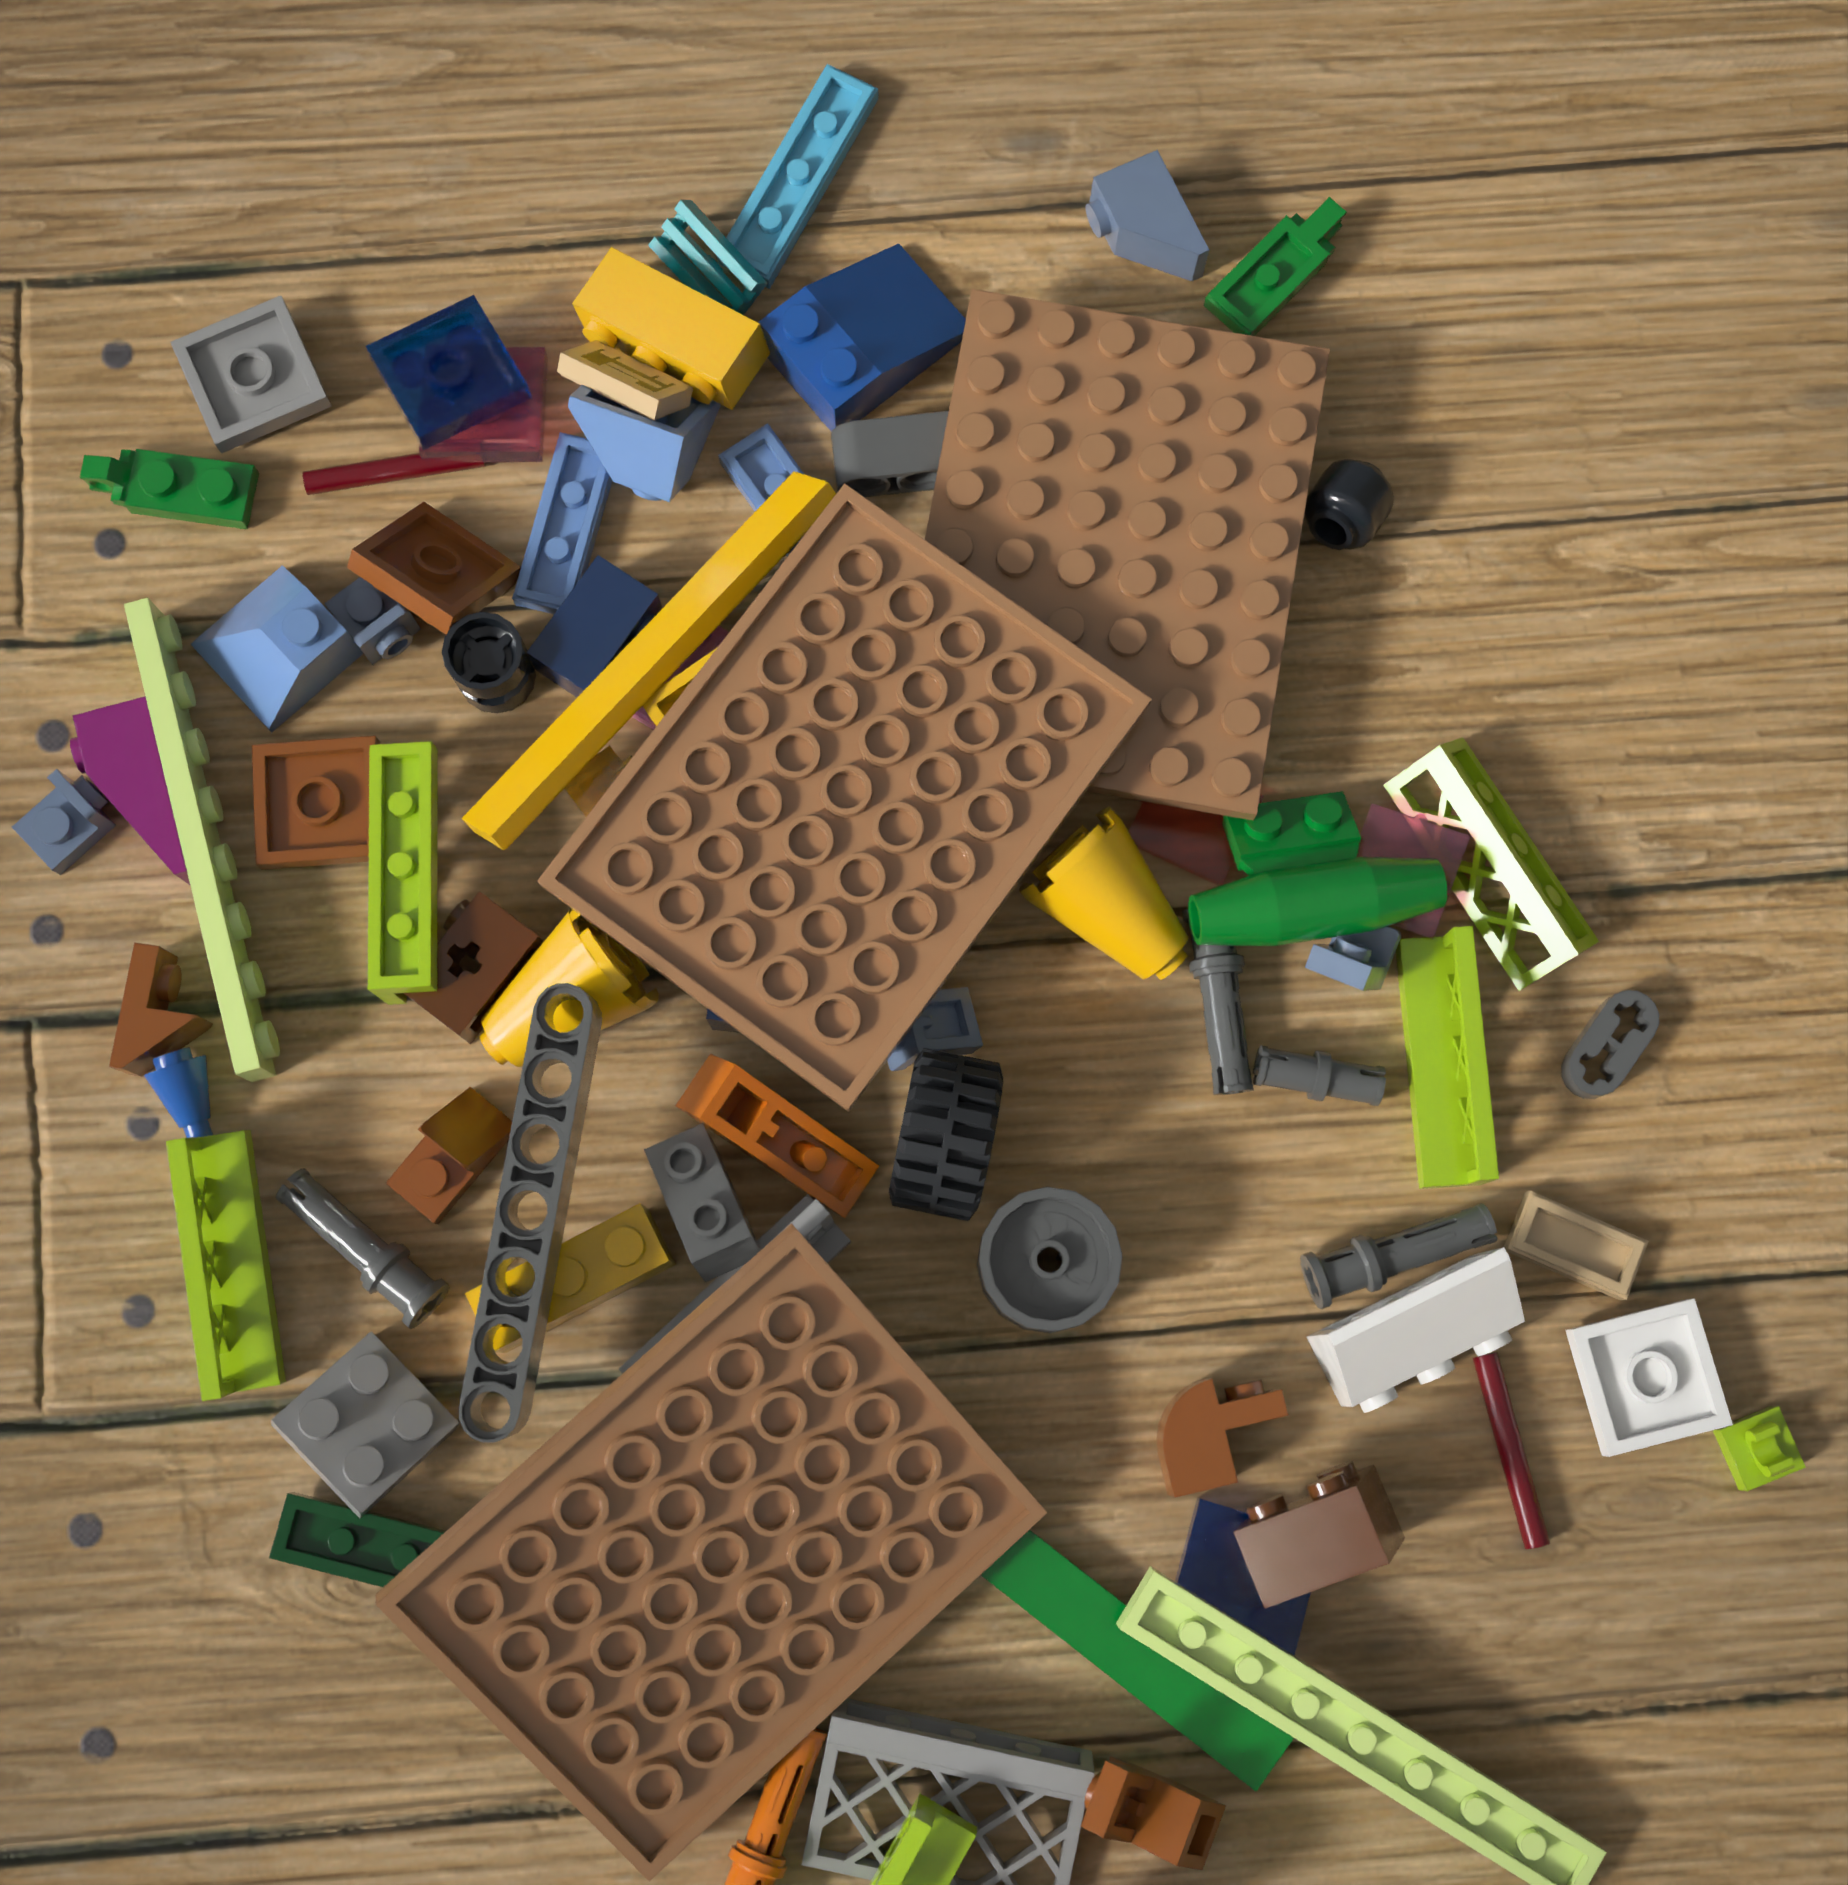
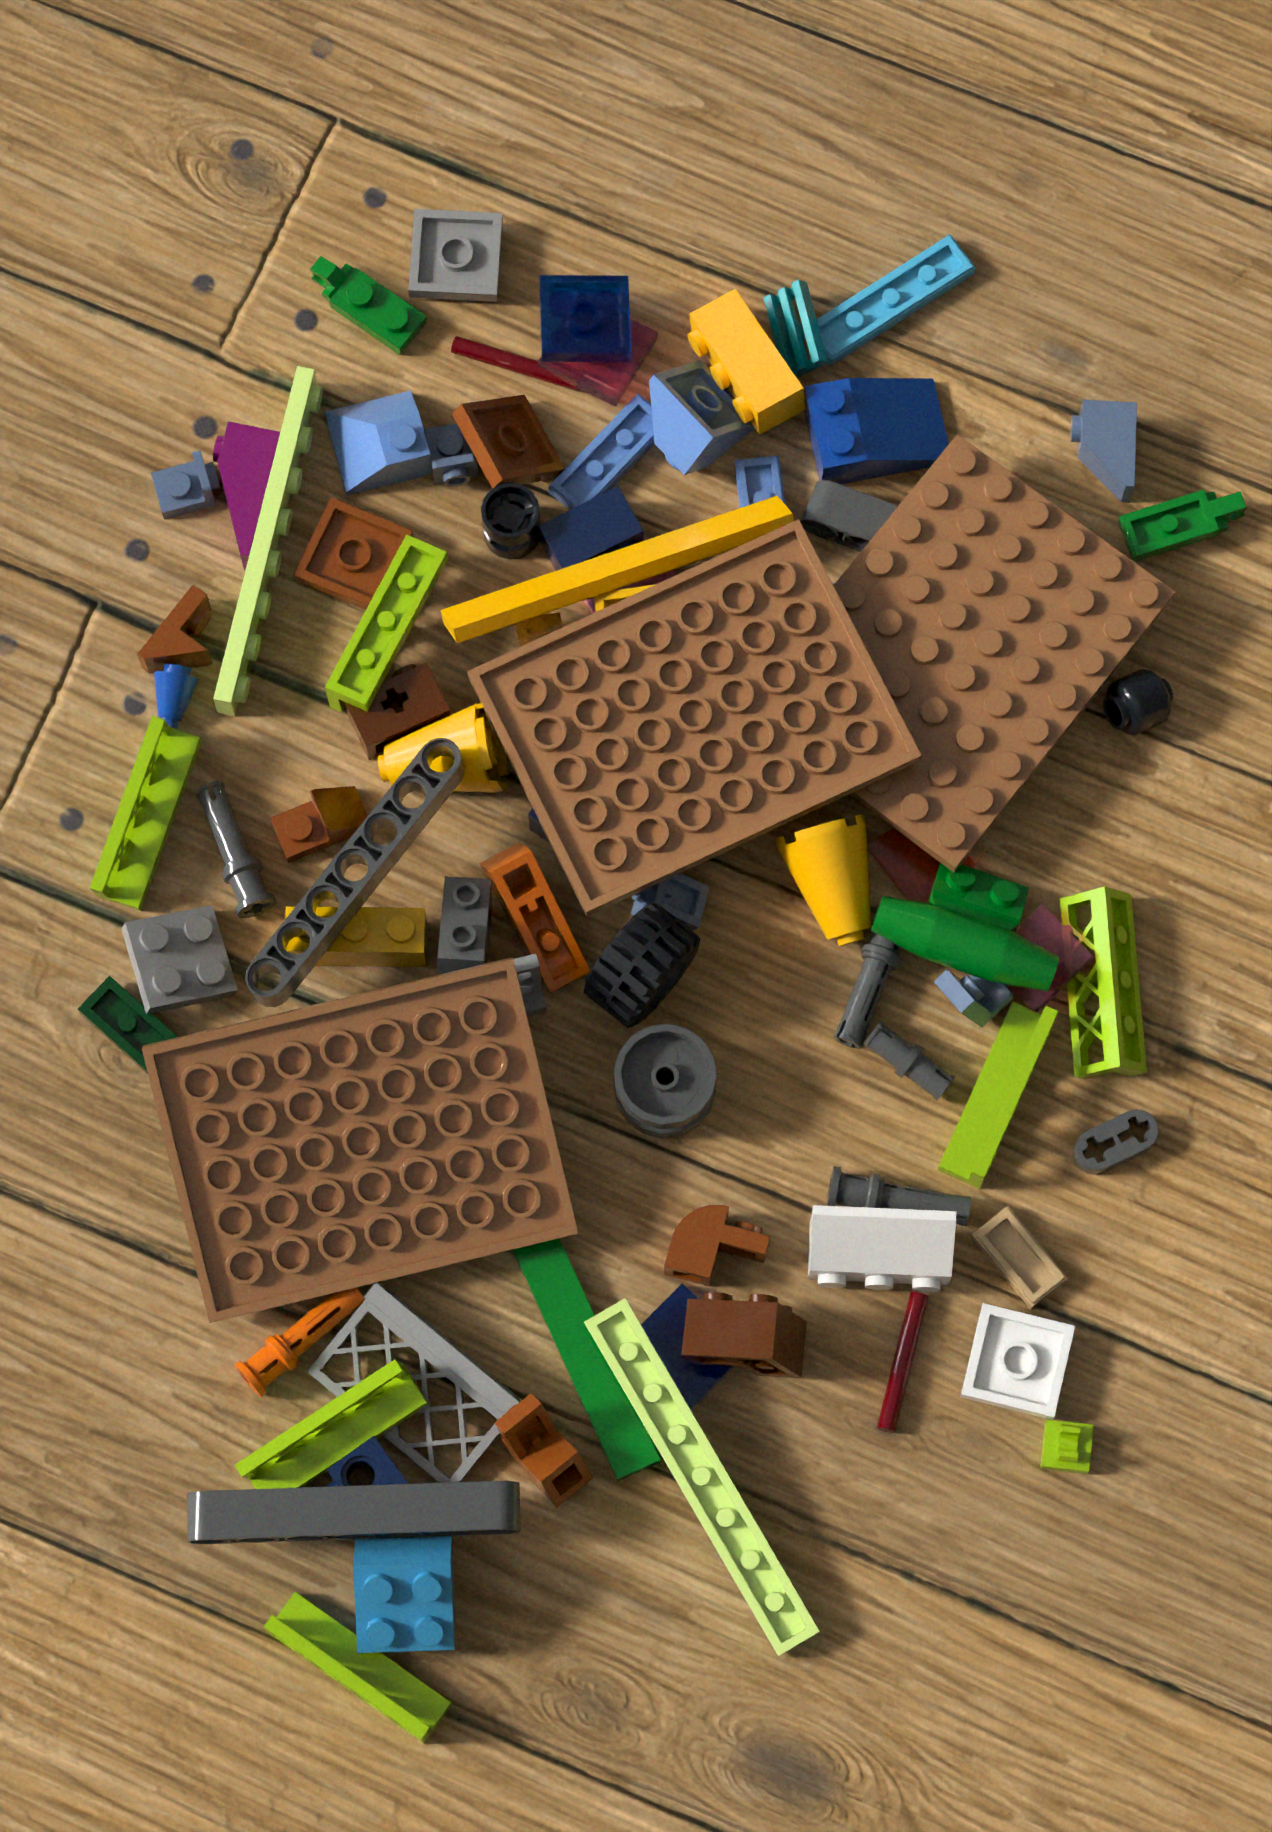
camera: 30 degrees right, 5 degrees down
tan tile [557,340,693,421] -> none

